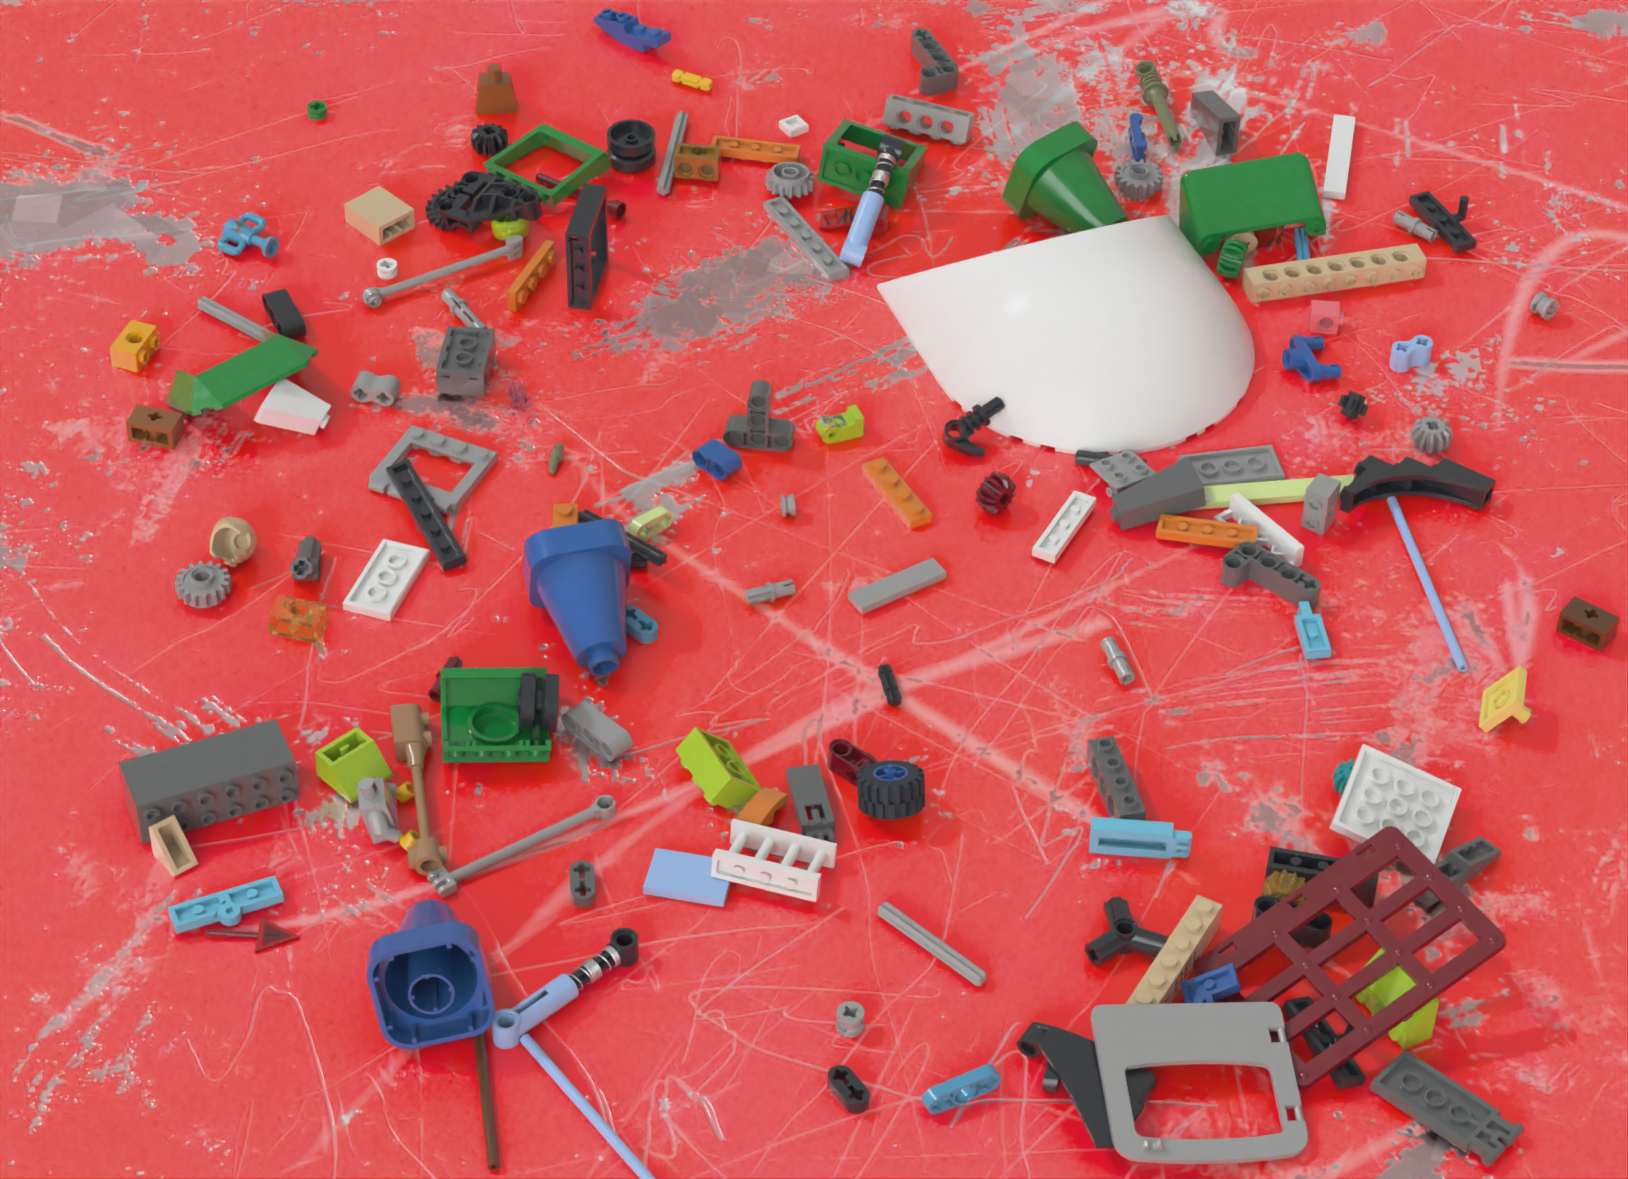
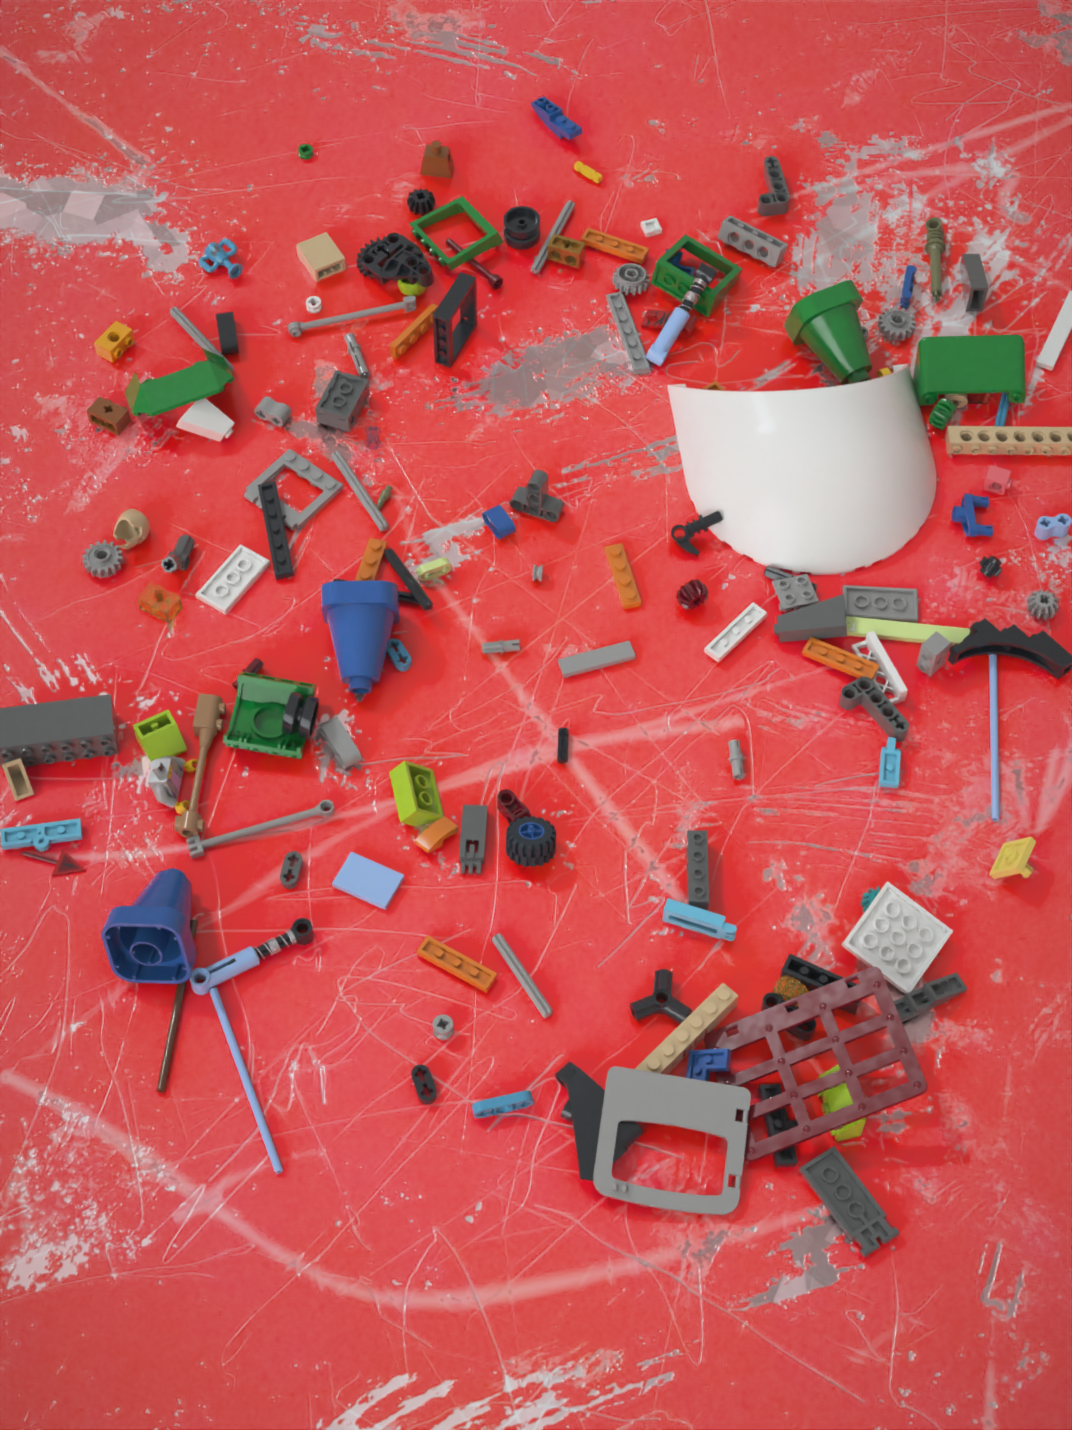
camera: 15 degrees right, 15 degrees up
white fence [711,819,837,902] -> none
lime leg [815,404,864,444] -> none
none -> light grey axle [332,451,389,532]
none -> orange plate [417,935,497,993]

